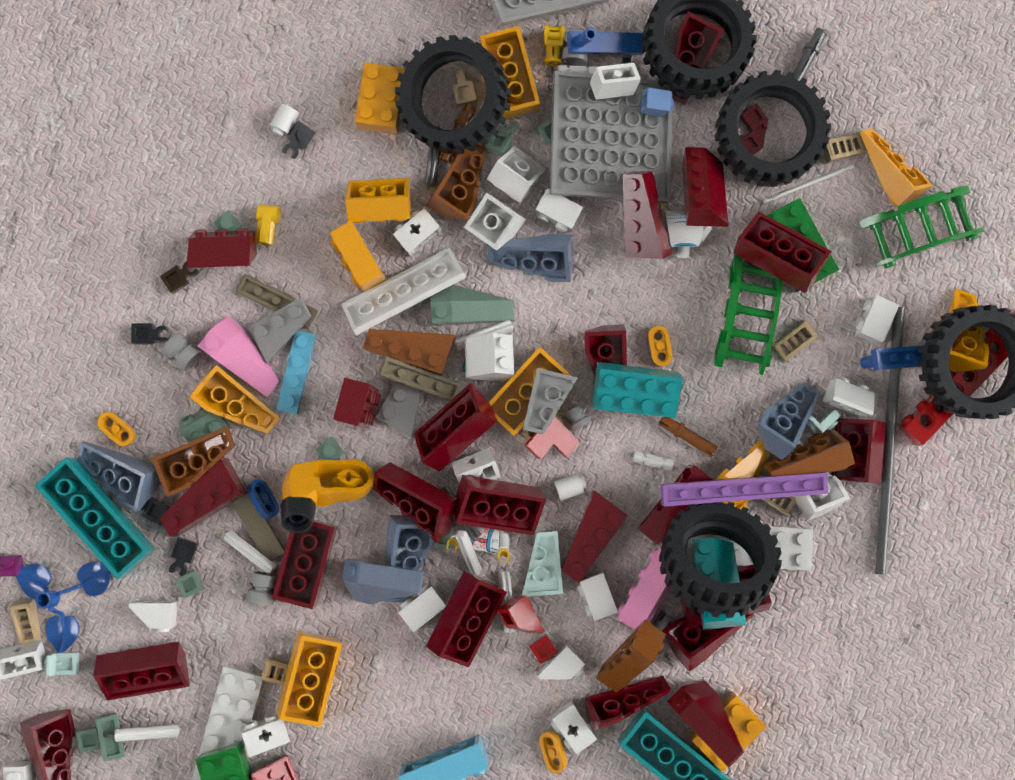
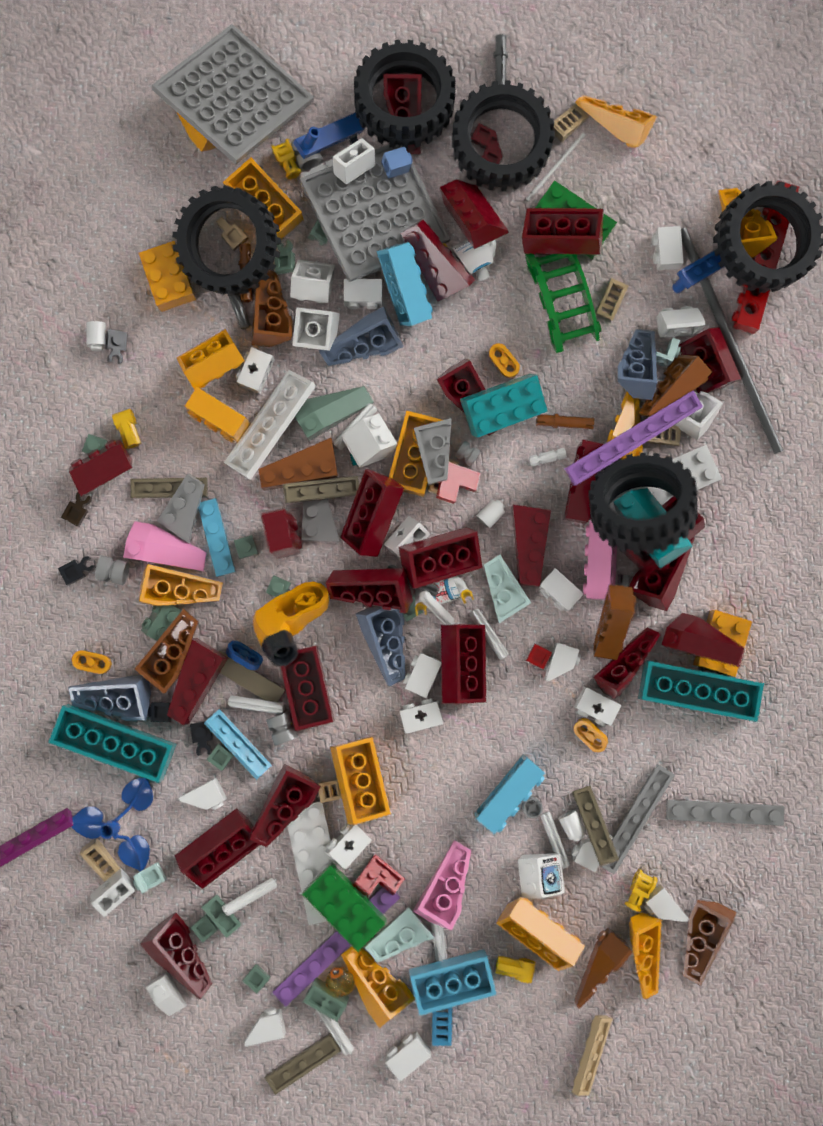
camera: 30 degrees left, 0 degrees up
sand blue wedge [342,559,424,604] -> none
slope [497,595,545,634] -> none
green fence [859,185,984,269] -> none
none -> medium azure plate [204,709,272,780]
none -> sand green plate [234,535,258,559]
none -> dark red wedge [249,764,321,848]
none -> medium azure brick [376,242,433,326]
none -> white brick [400,698,443,734]

